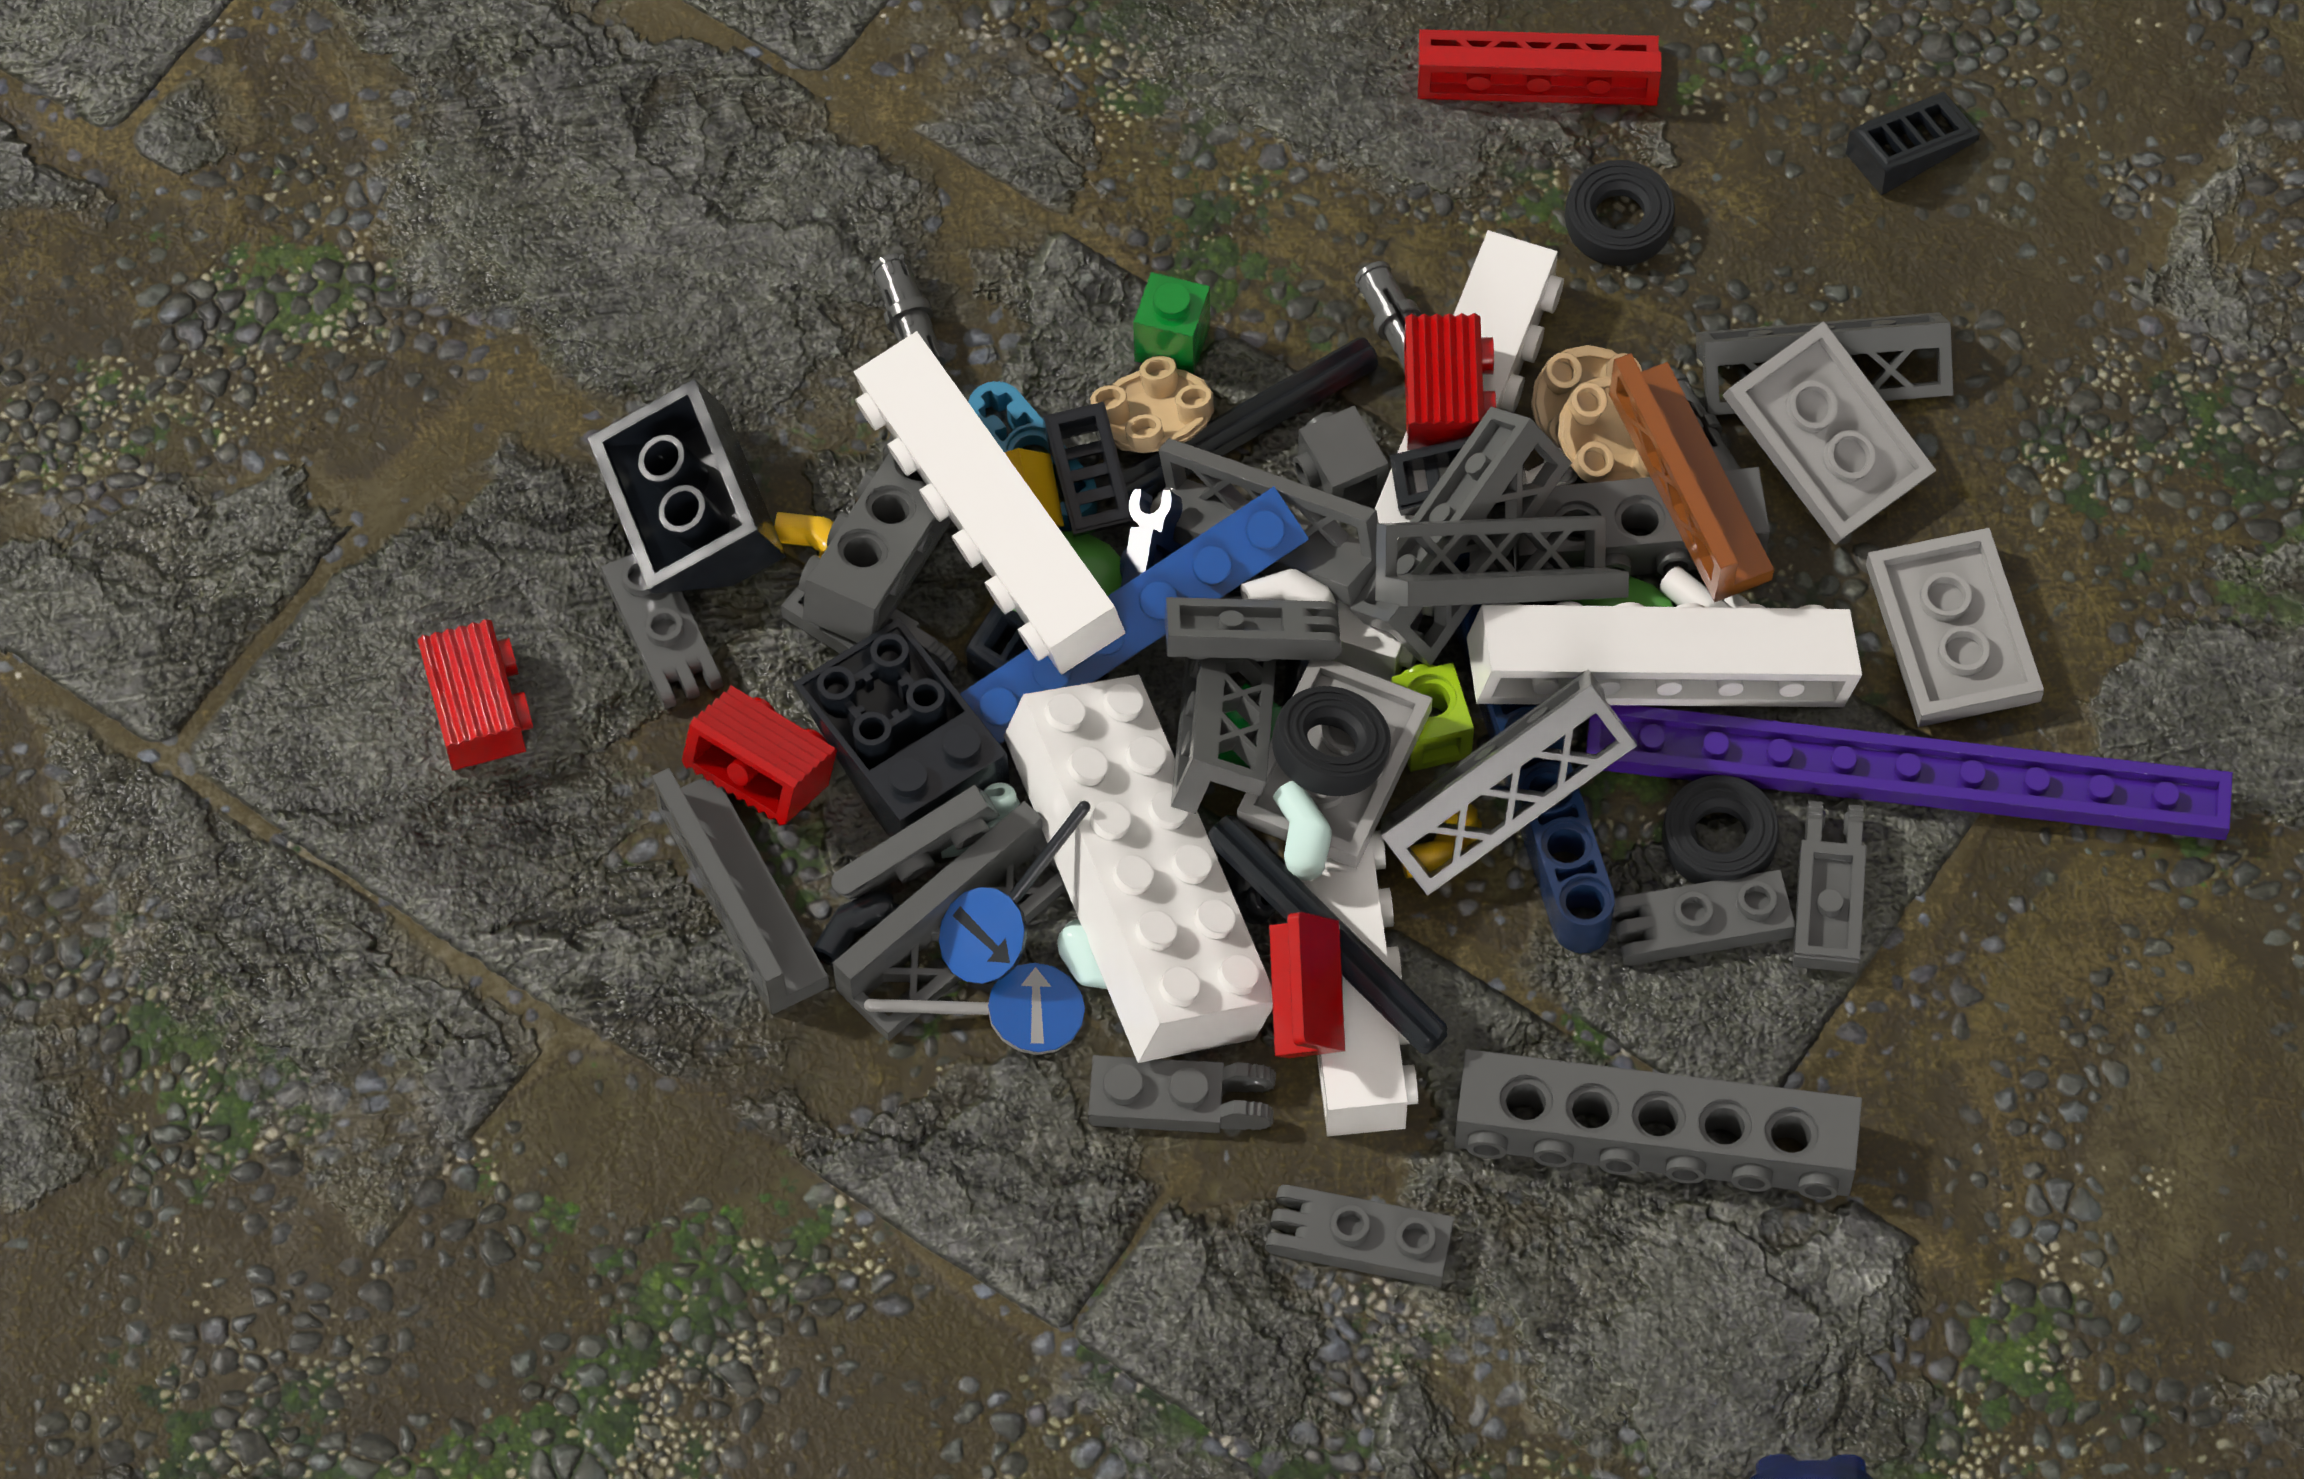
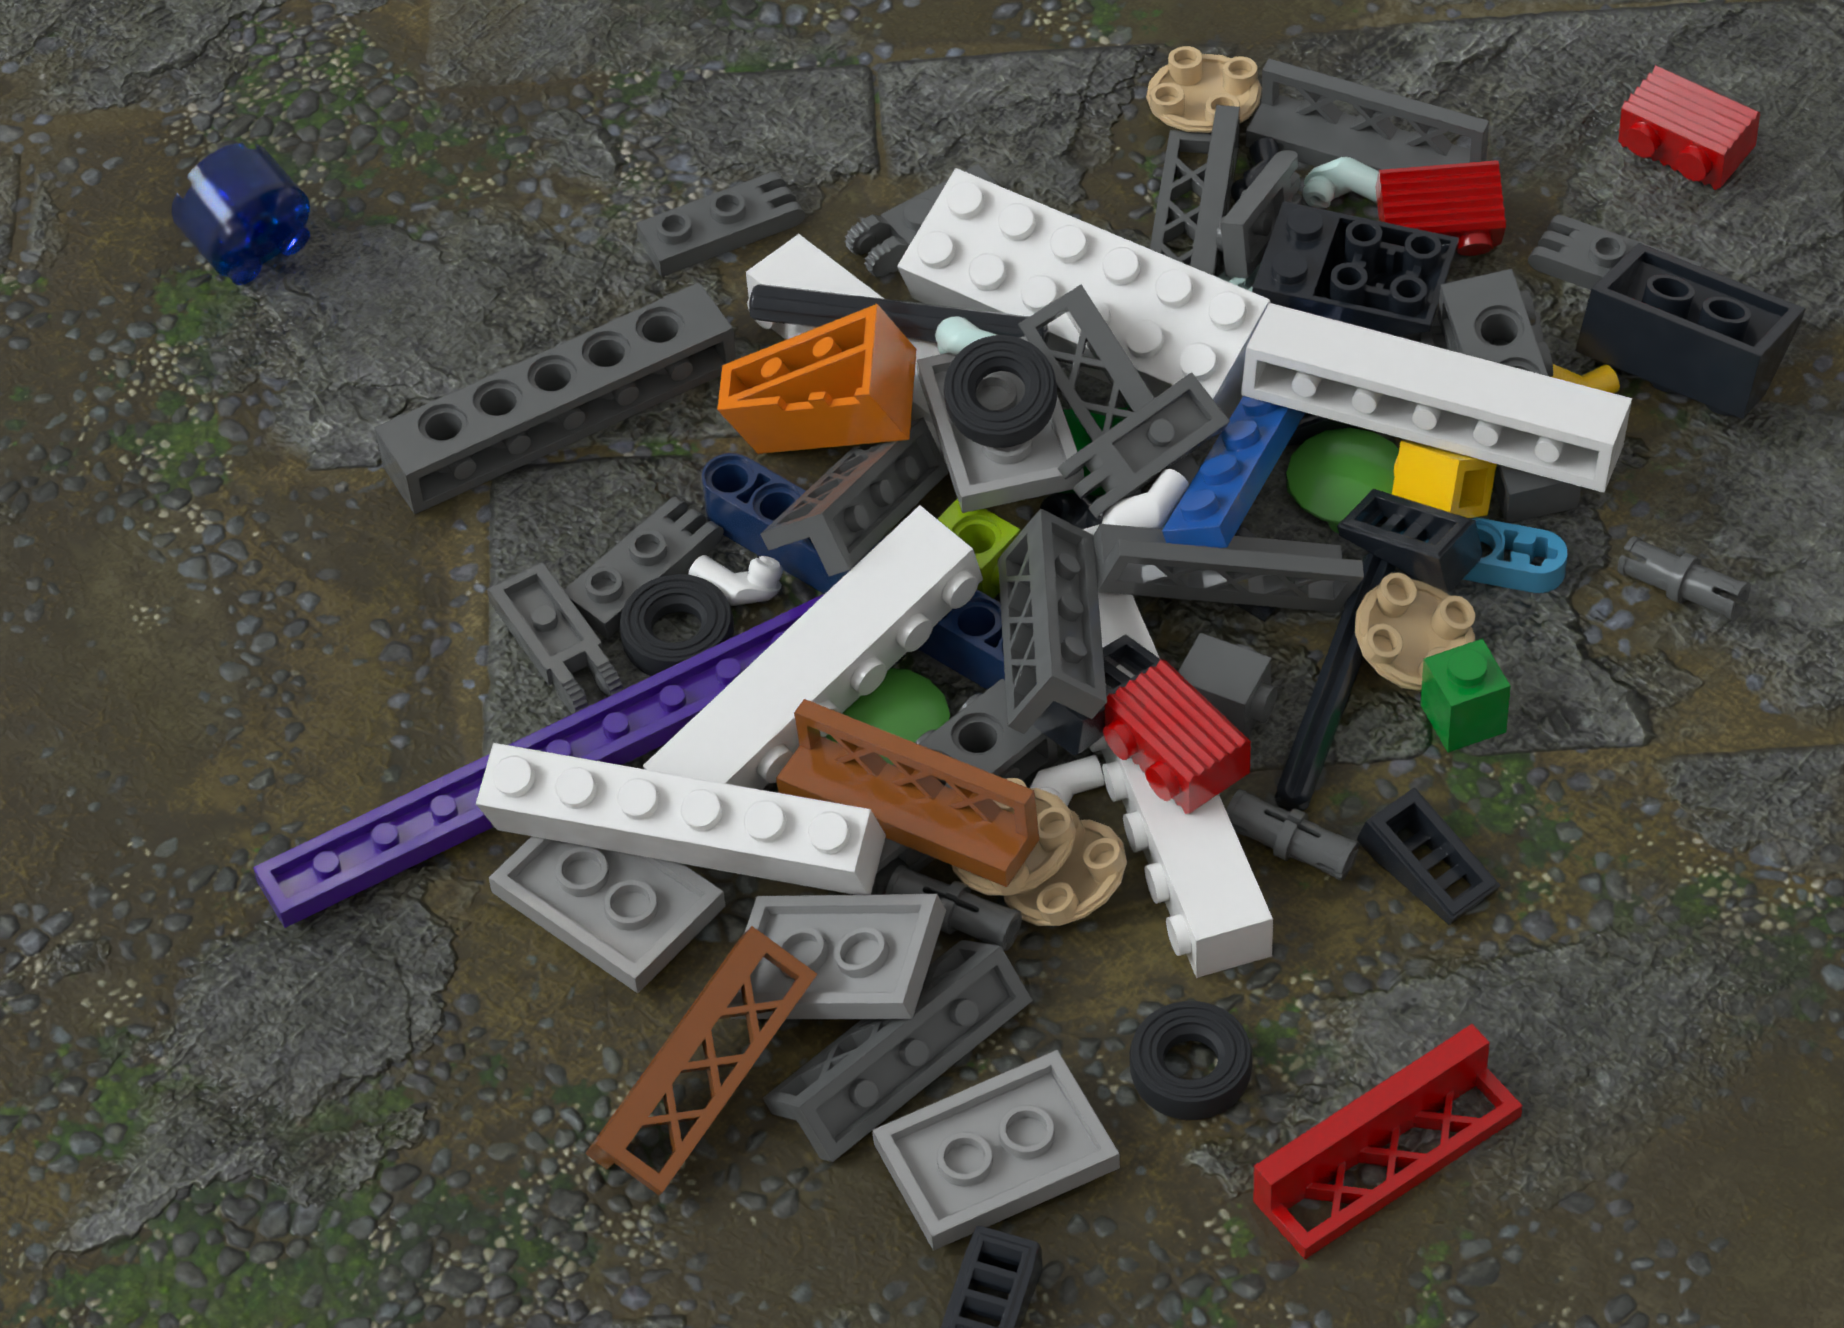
camera: 145 degrees right, 10 degrees down
blue piece [864,963,1085,1055] -> none
blue piece [939,801,1091,984] -> none
plate [1120,489,1183,588] -> none
red panel [1269,912,1345,1059] -> none
dark grey fence [1375,515,1629,607] -> none
none -> white brick [476,743,886,895]
none -> dark orange fence [585,926,817,1195]
none -> white arm [688,555,783,606]
none -> orange wedge [717,304,917,454]
none -> light grey plate [872,1050,1120,1251]
none -> tan dish [1146,46,1262,133]
none -> light aqua arm [1302,157,1379,209]
none -> black slope [1356,787,1501,925]

